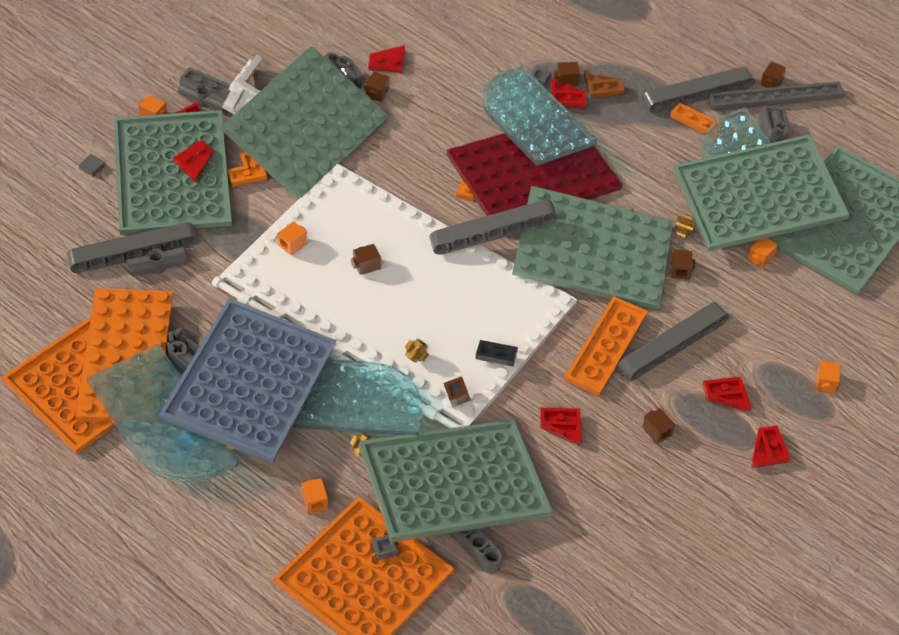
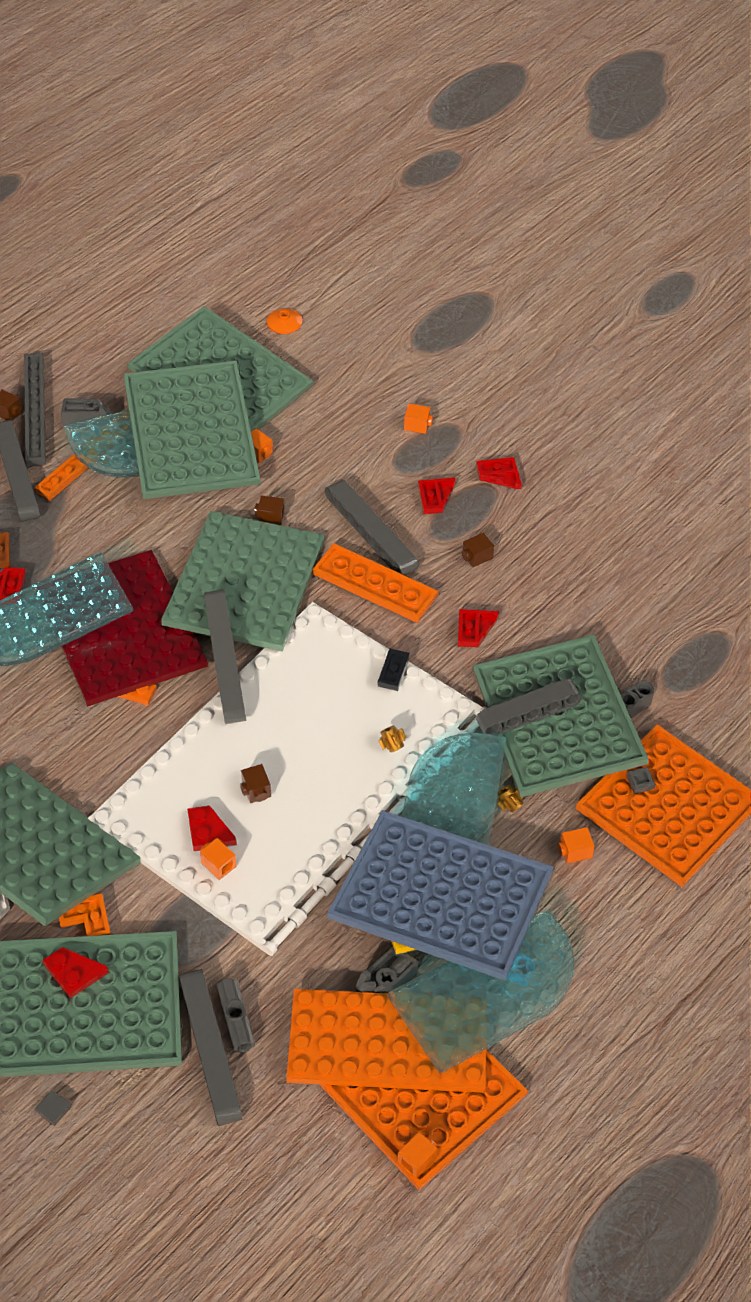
camera: 85 degrees left, 0 degrees up
reddish brown brick [443,376,471,407] -> none
pearl gold gear [674,214,696,238] -> none
none -> red wing [187,805,237,851]
none -> orange brick [397,1132,438,1179]
none -> dark grey beam [476,679,582,738]

